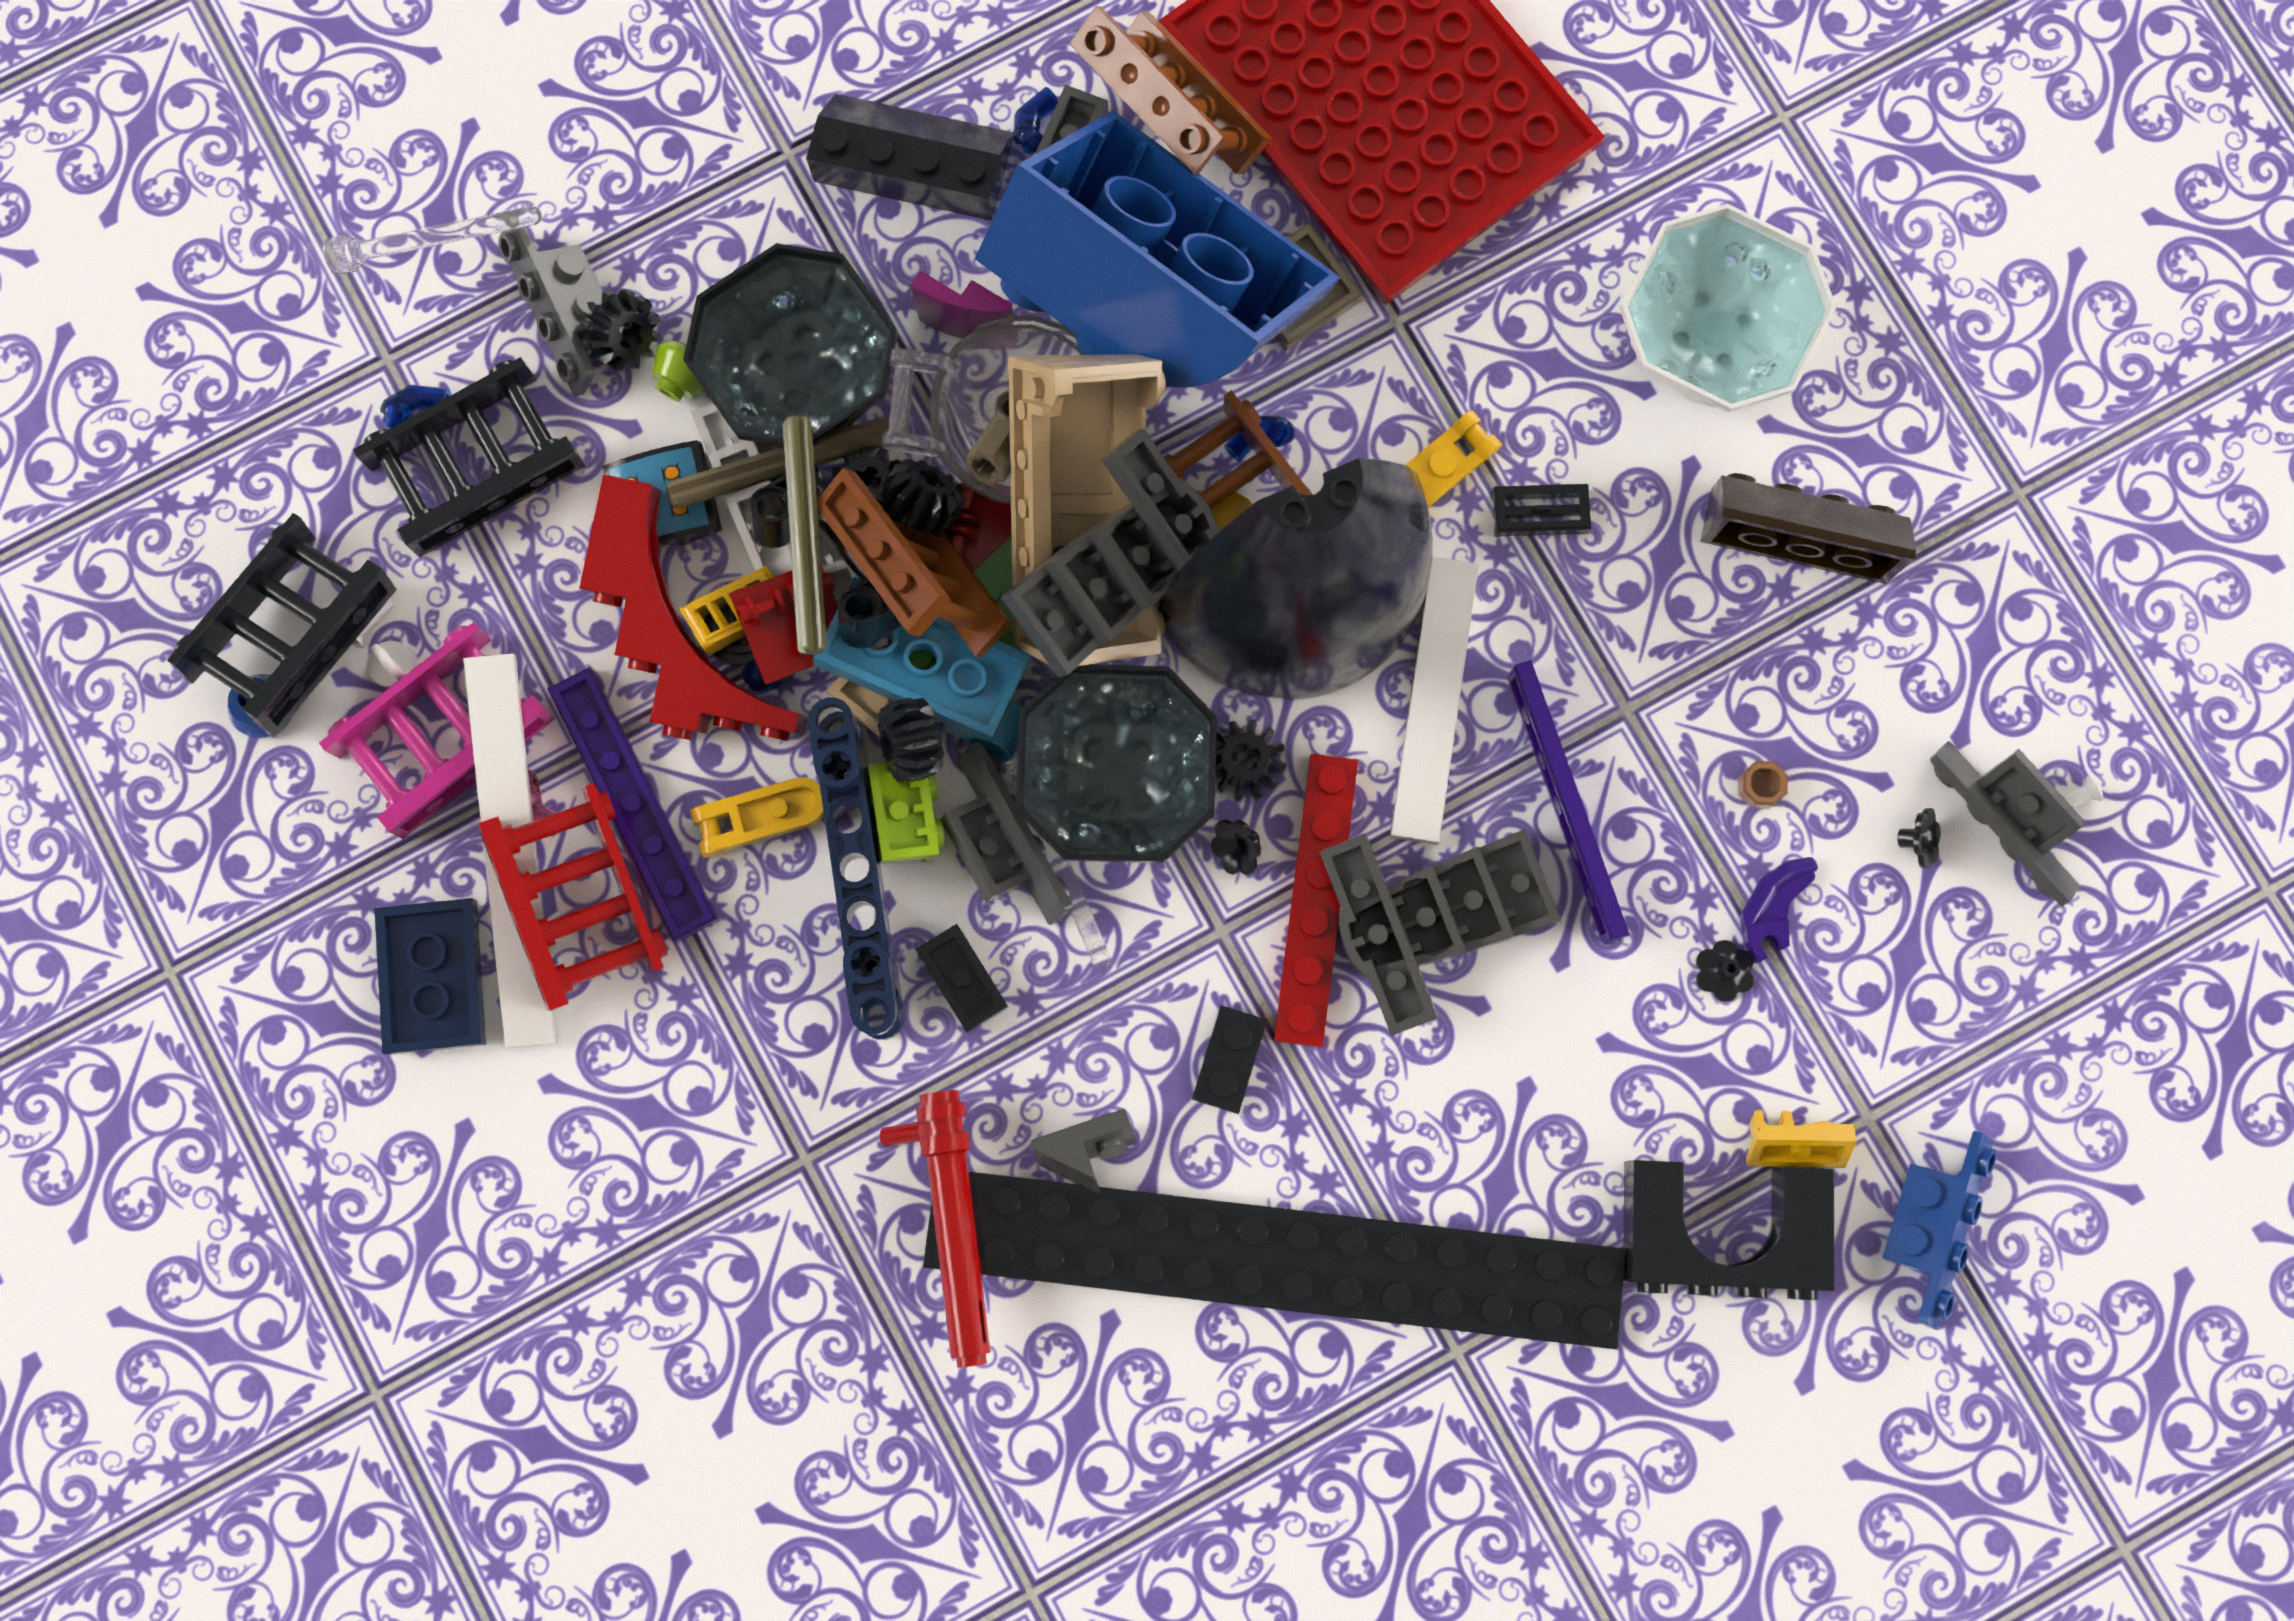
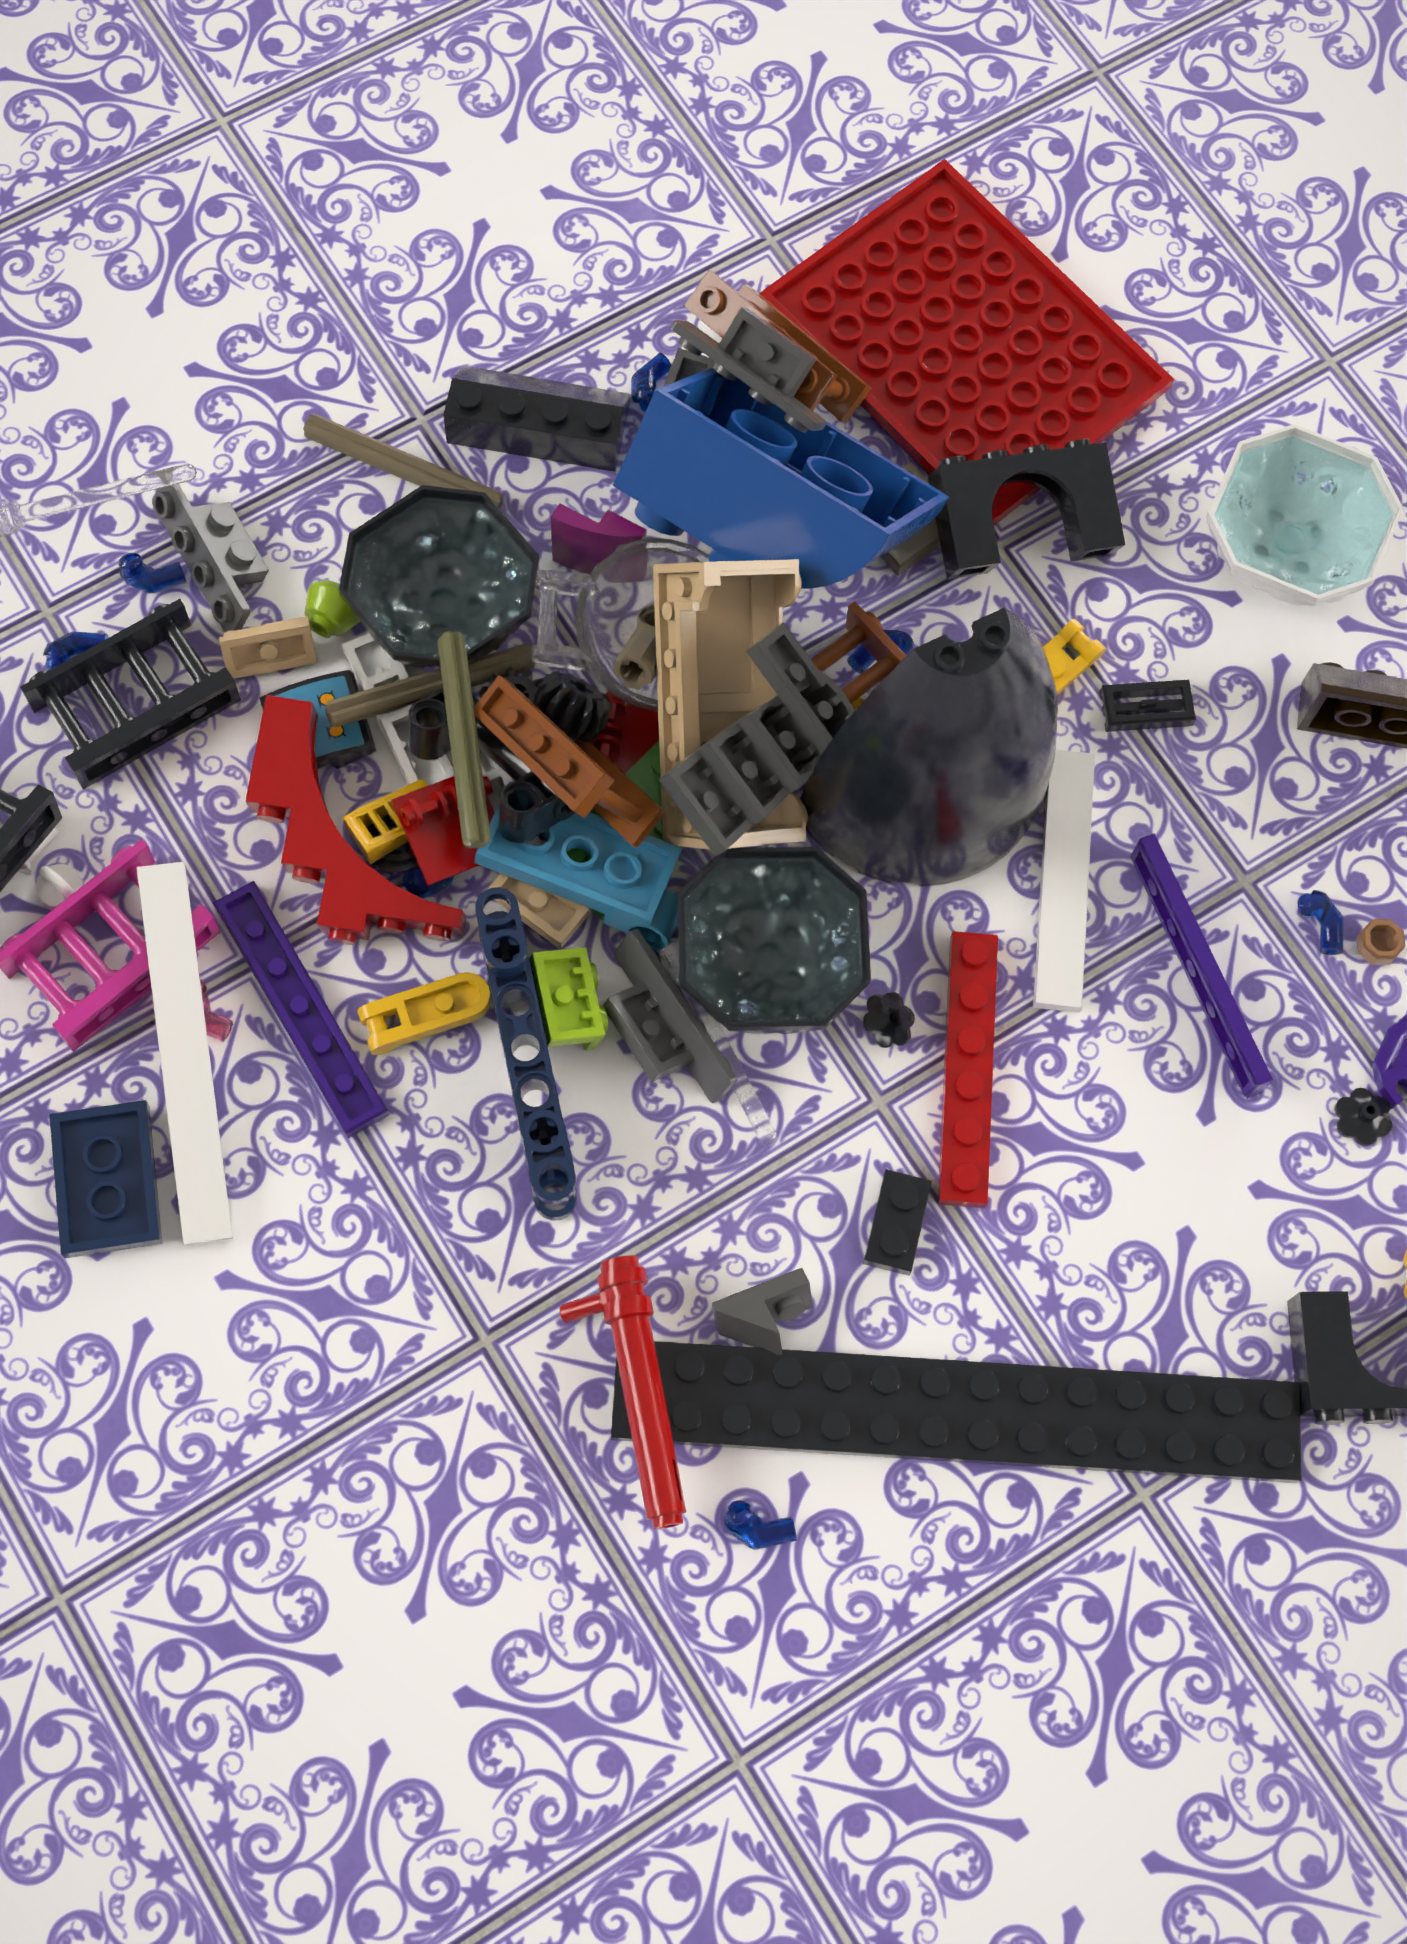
camera: 10 degrees left, 10 degrees down
red fence [478,783,668,1011] -> none
black gear [579,288,663,371] -> none
black gear [877,697,945,782] -> none
black plate [915,924,1009,1034] -> none
black gear [1215,720,1286,802] -> none
dark grey slope [1319,829,1562,1036] -> none
none -> clear blue arm [119,553,187,594]
none -> tan plate [219,616,318,679]
none -> dark tan axle [303,414,503,509]
none -> dark grey bracket [670,307,827,433]
none -> clear blue arm [724,1500,797,1550]
none -> black arch [928,439,1126,579]
none -> clear blue arm [1297,890,1344,955]

